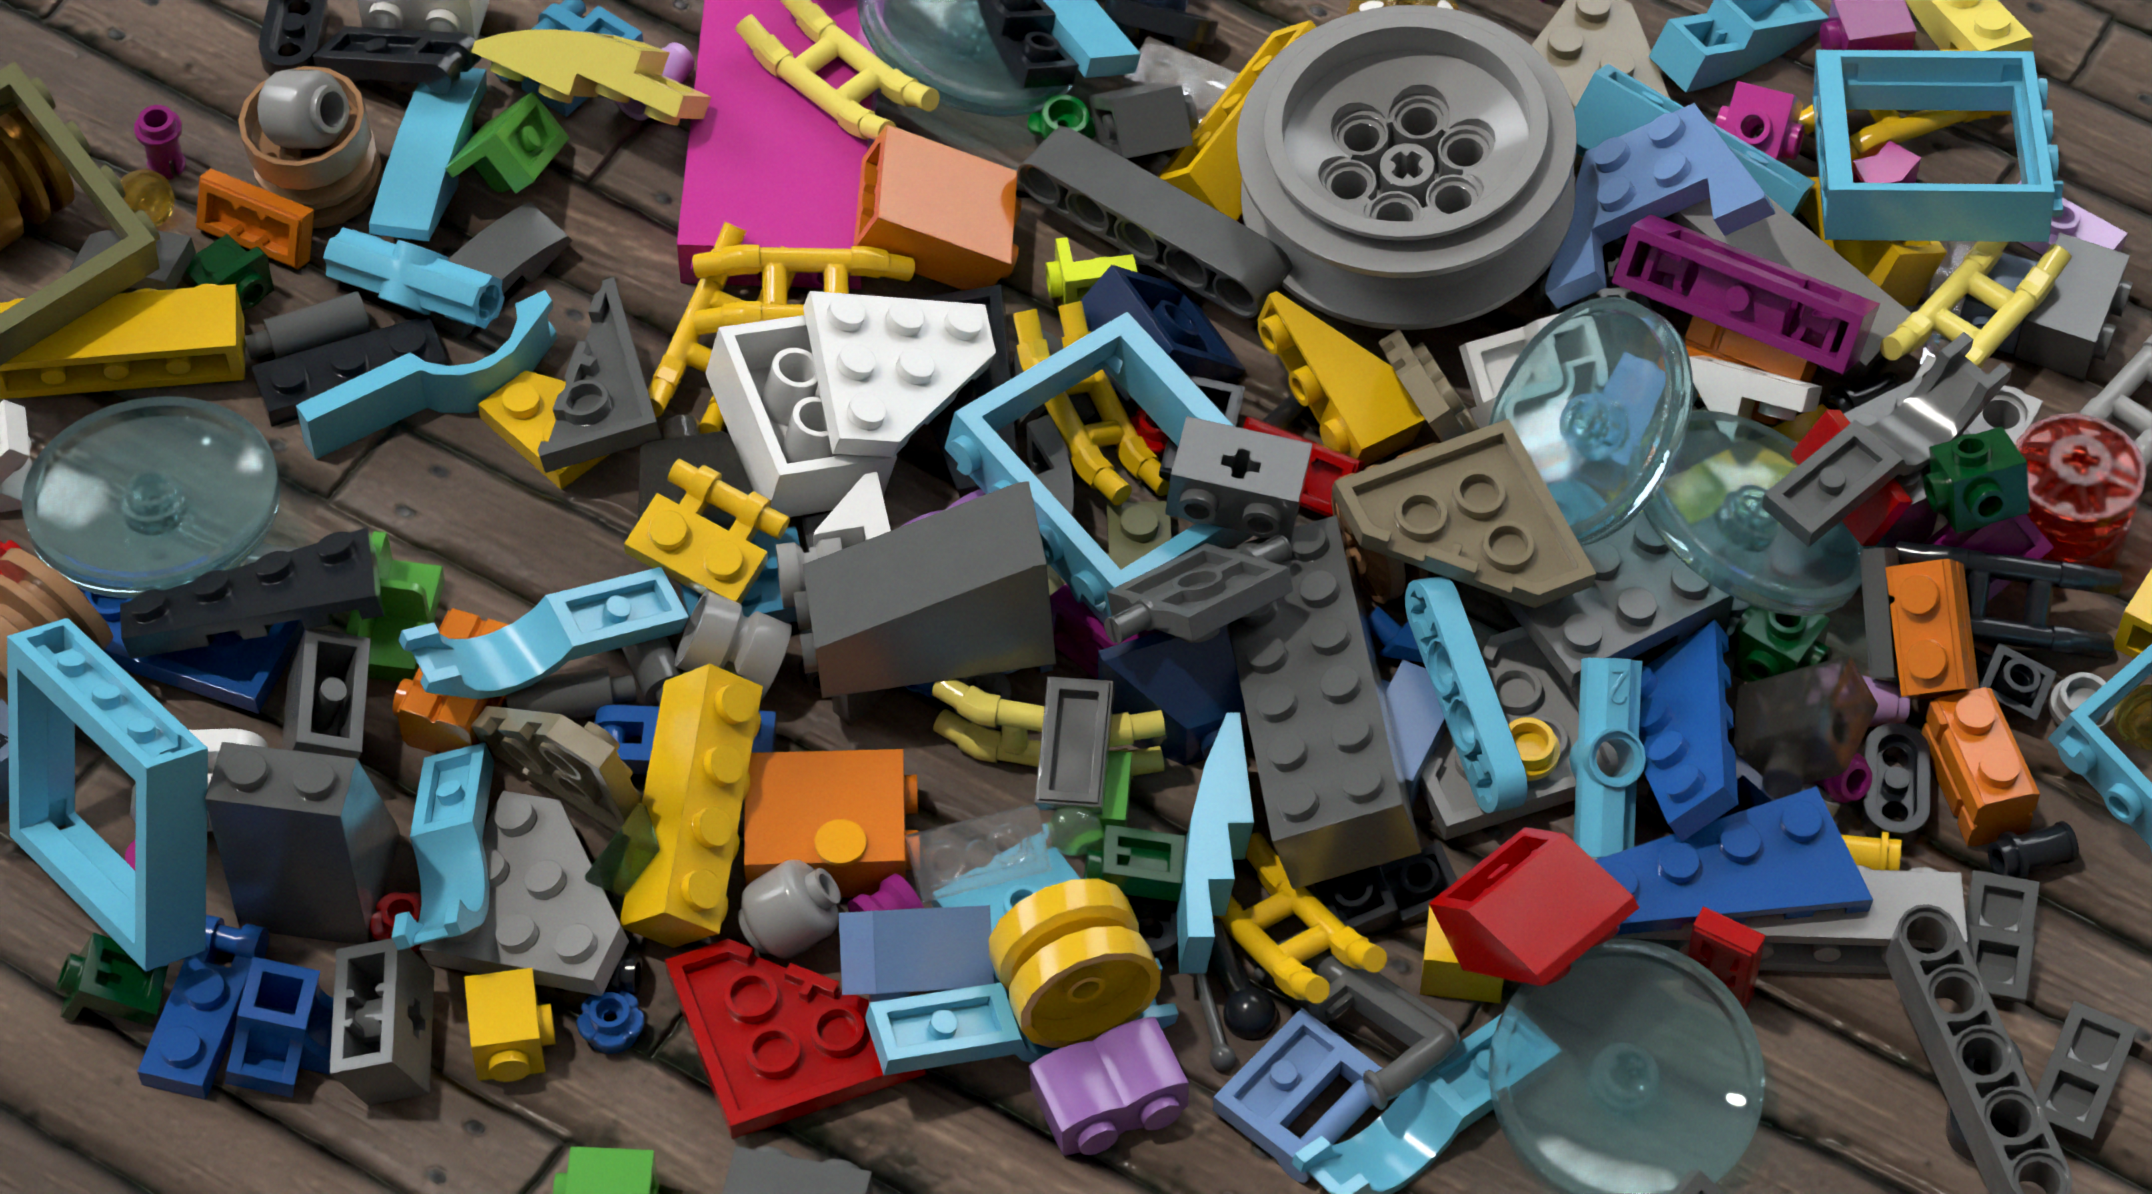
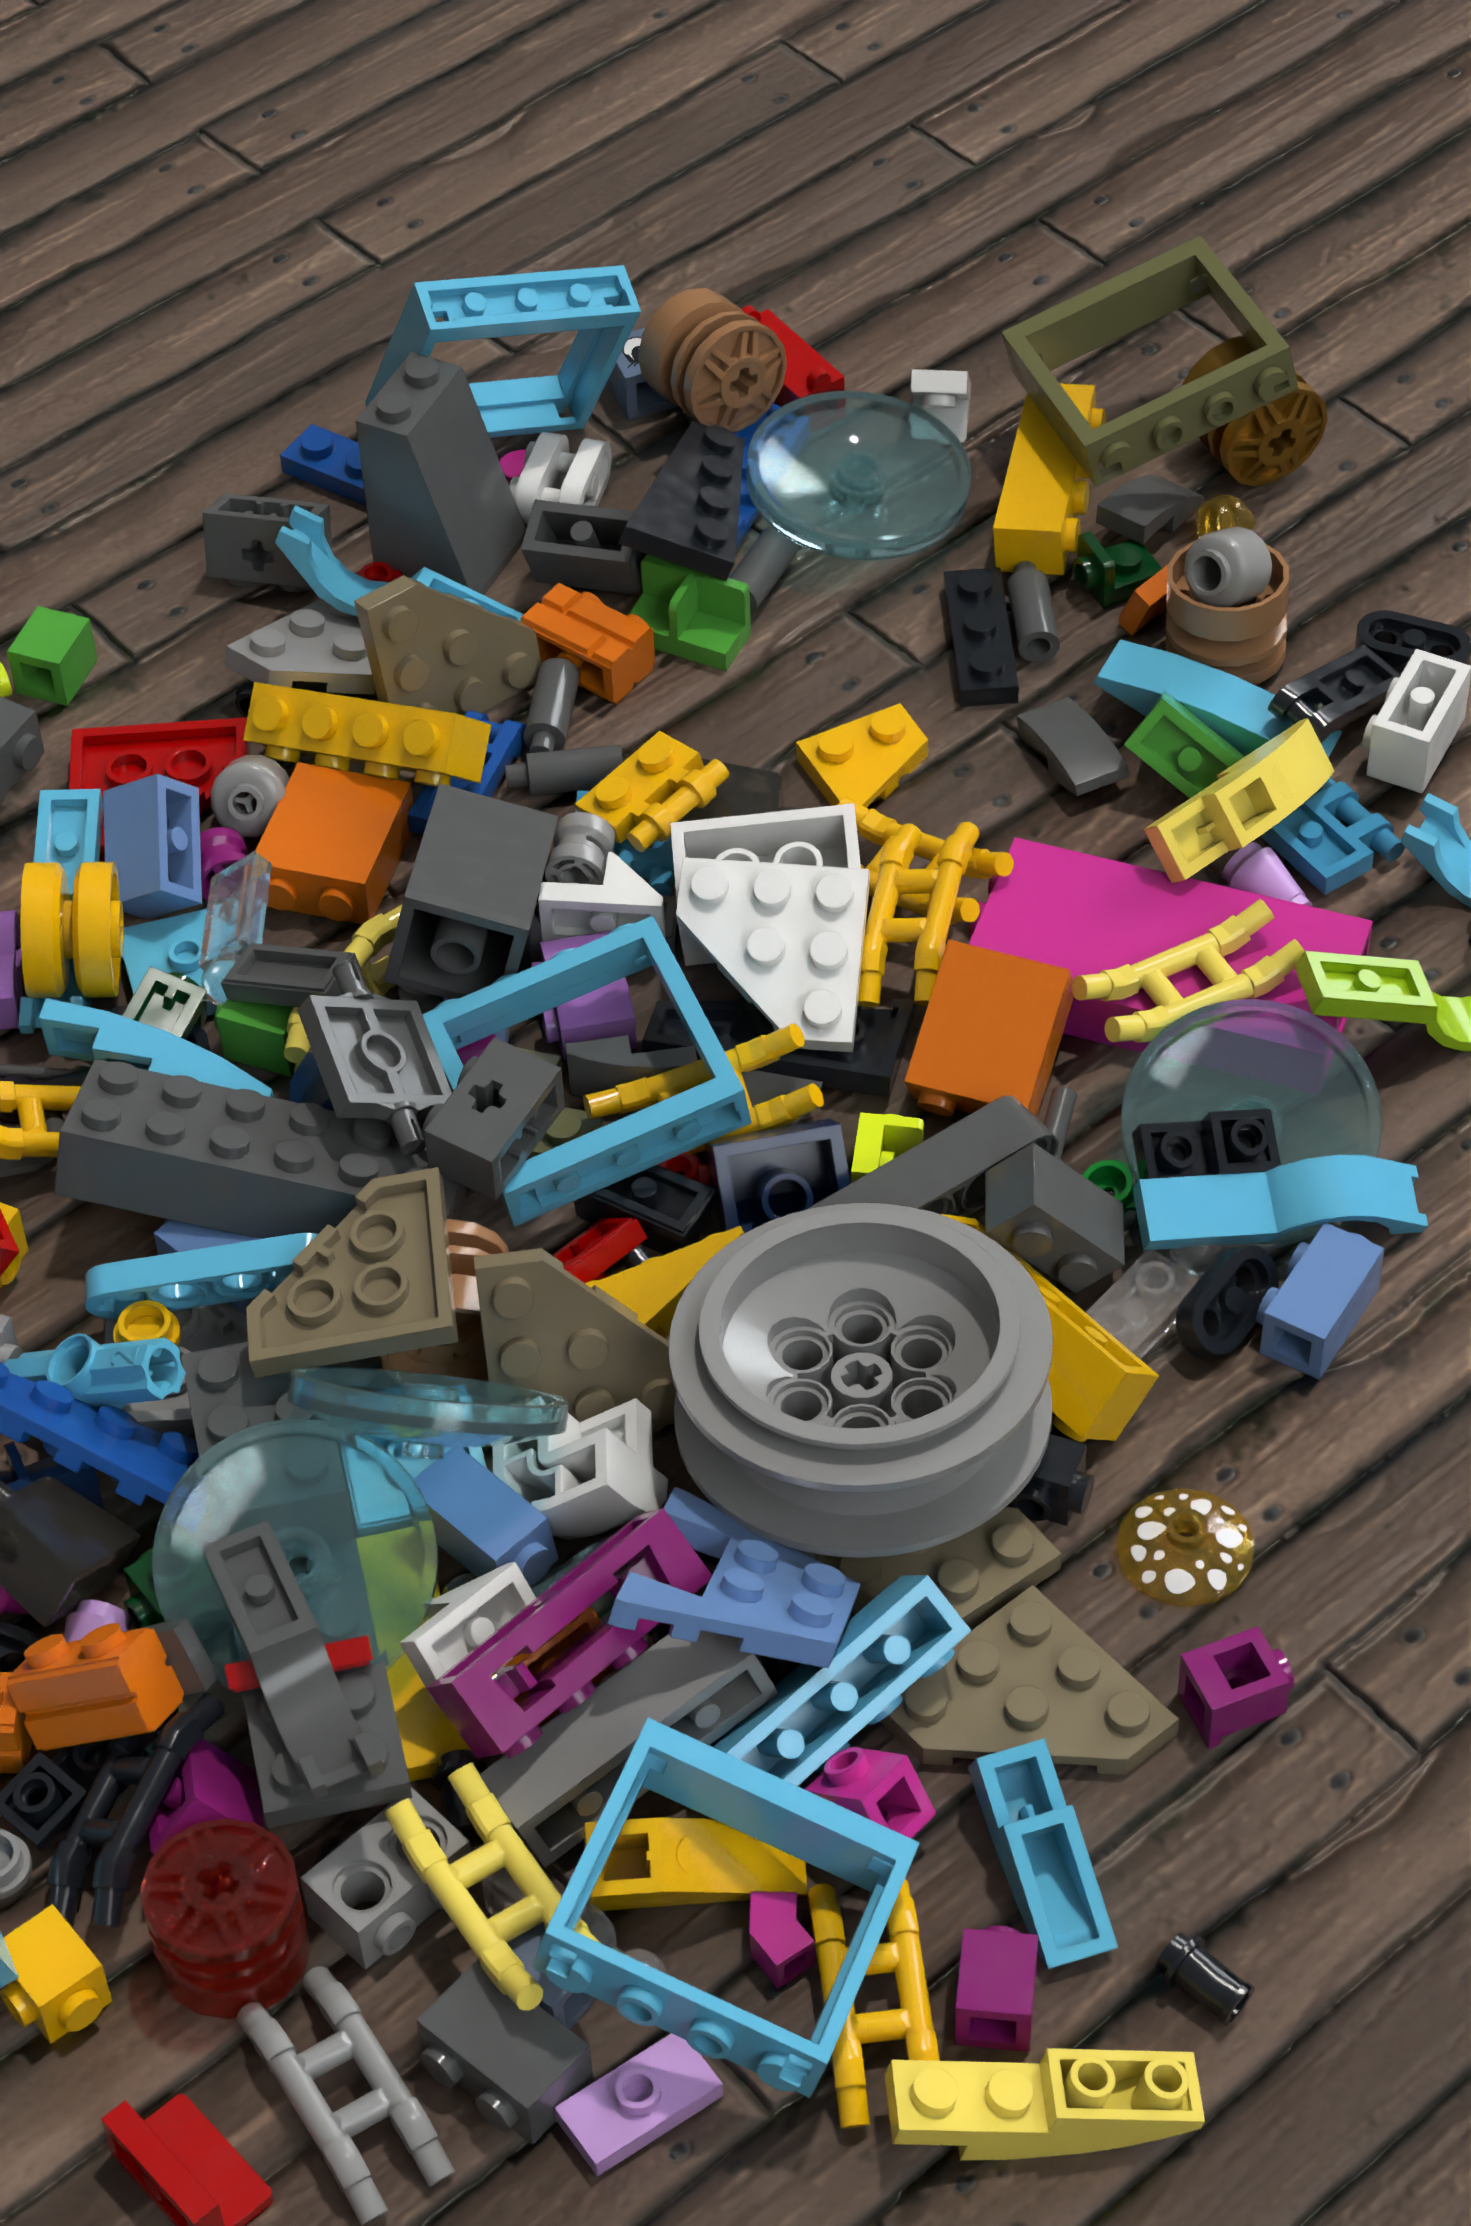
camera: 110 degrees right, 5 degrees down
magenta pin [134,105,186,180] -> none
blue brick [225,957,334,1098] -> none
medium azure piece [296,290,557,460] -> none
medium azure piece [323,227,505,329] -> none
medium azure piece [398,567,689,699] -> none
yellow brick [464,968,556,1082] -> none
dark grey wing [538,277,662,473] -> none
blue plate [577,991,645,1054] -> none
slope [584,803,660,896] -> none
light grey wheel [674,590,792,701] -> none
light orange piece [814,819,867,867] -> none
black slope [1314,842,1457,937] -> none
dark green brick [1923,426,2030,534] -> none

